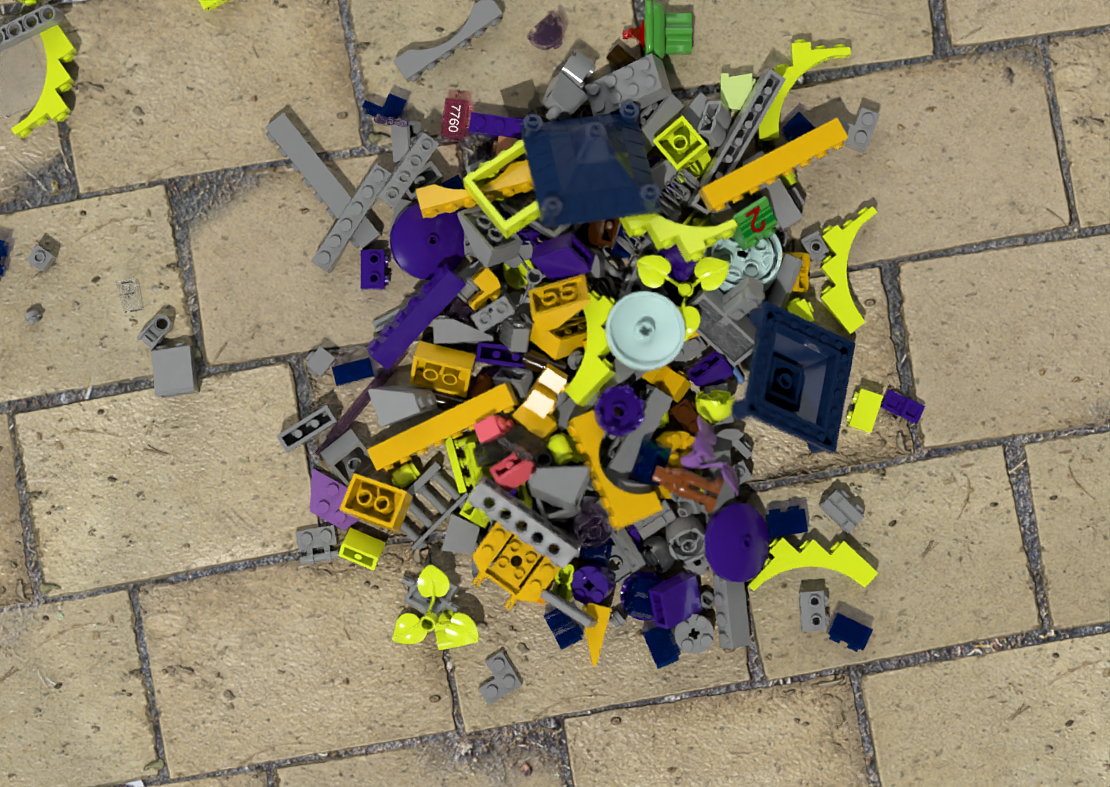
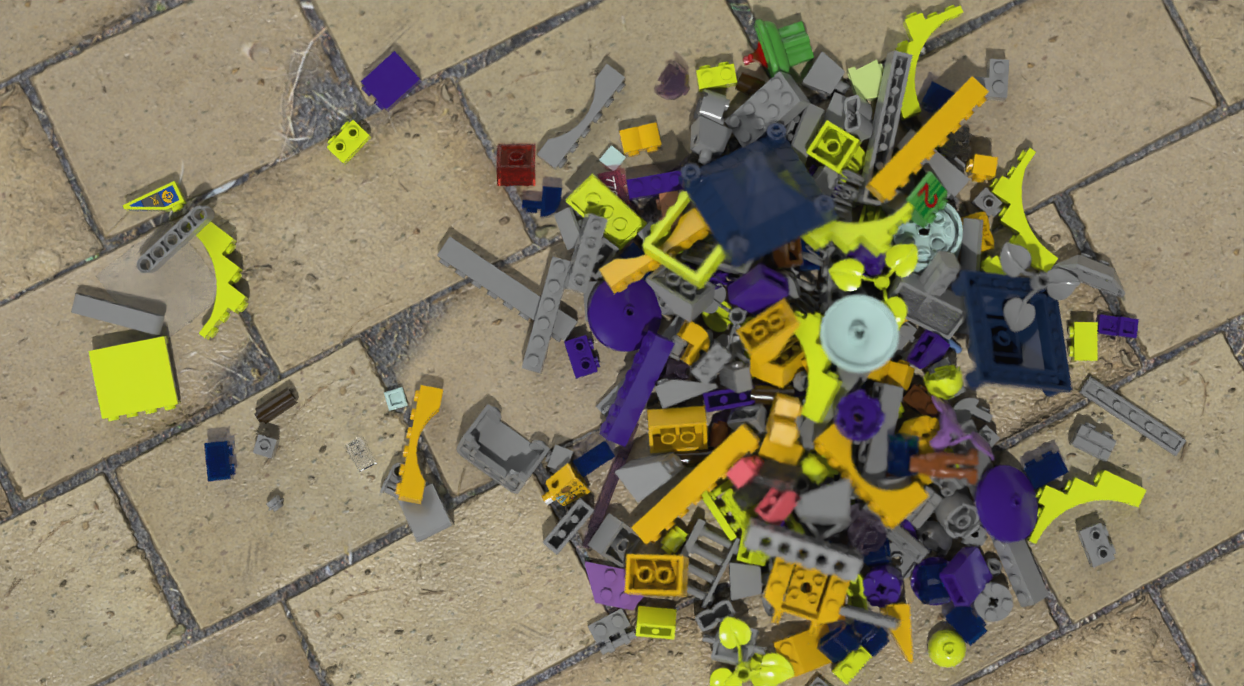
camera: 20 degrees left, 0 degrees up
clear purple piece [374,115,409,127] -> none
light grey plate [609,610,627,628] -> none
clear blue brick [826,612,873,652] -> none
none -> dark brown brick [254,387,298,424]
none -> light aqua tile [384,387,408,411]
none -> yellow arch [395,385,443,504]
none -> light grey windscreen [456,404,550,494]
none -> clear red slope [496,144,536,186]
none -> yellow torso [541,463,591,506]
none -> neon yellow tile [565,173,647,250]
none -> light aqua tile [599,145,626,172]
none -> yellow brick [619,123,662,157]
none -> light grey brick [694,600,735,631]
none -> neon yellow brick [696,62,737,92]
none -> yellow slope [772,623,839,680]
none -> light grey torso [801,52,850,97]
none -> clear blue brick [817,621,862,663]
none -> neon yellow brick [832,643,872,684]
none -> neon yellow cylinder [927,629,966,668]
none -> clear smoke plate [937,127,972,161]
none -> yellow brick [965,154,998,183]
none -> light grey plant [1000,242,1081,332]
none -> light grey wedge [1052,253,1125,298]
none -> light grey tile [1079,377,1186,456]

